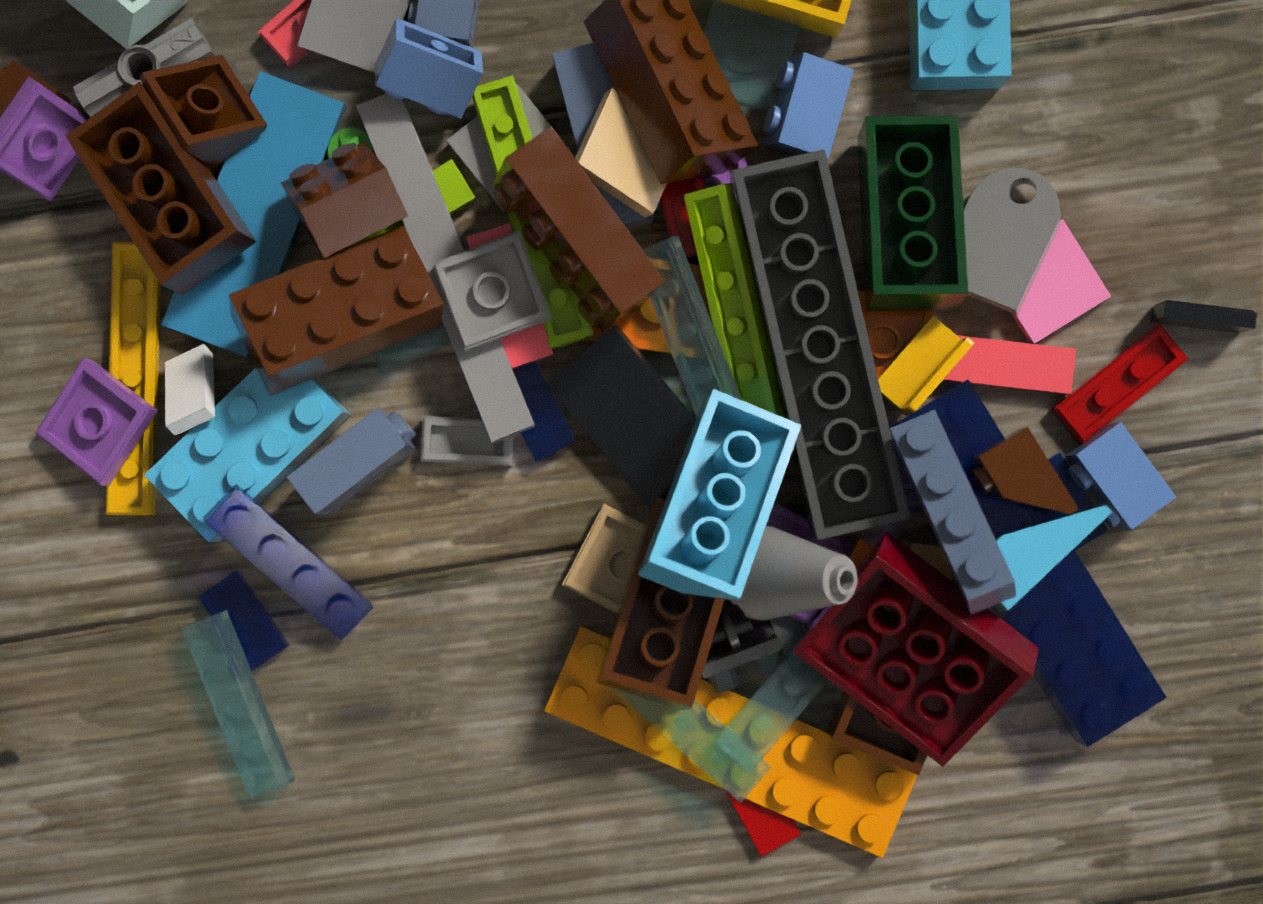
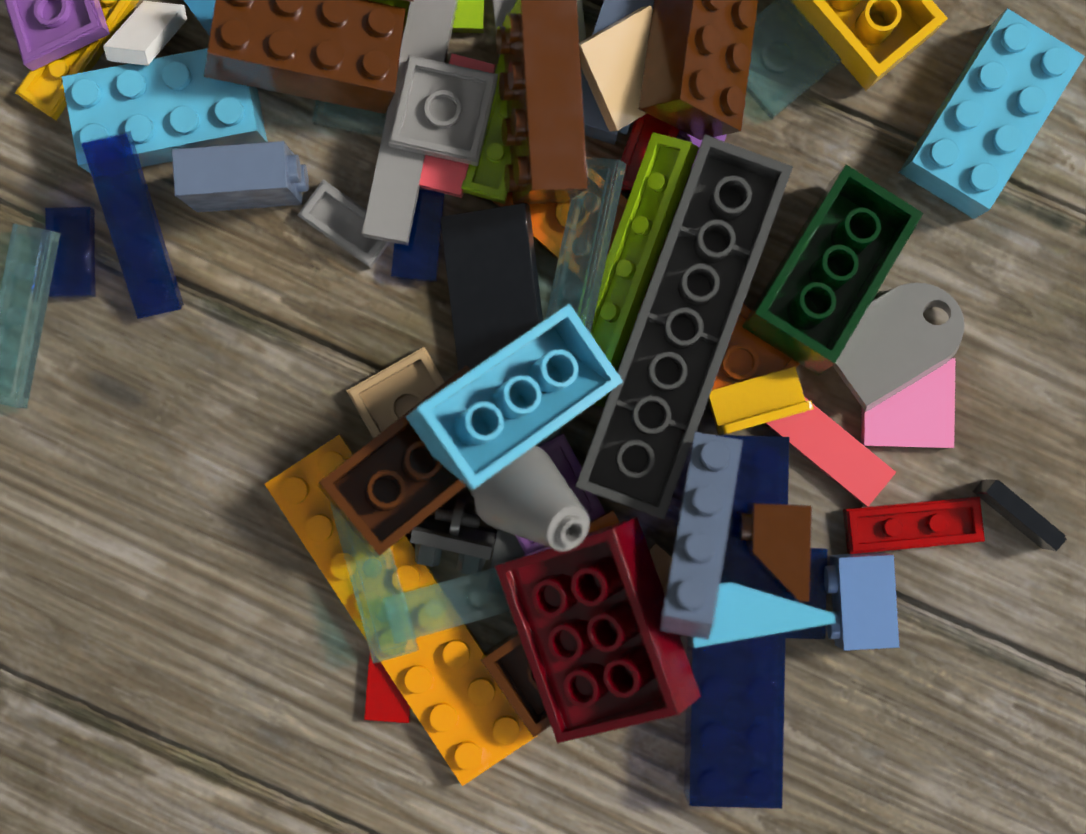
camera: 40 degrees right, 0 degrees up
medium blue brick [763,52,854,159] -> none

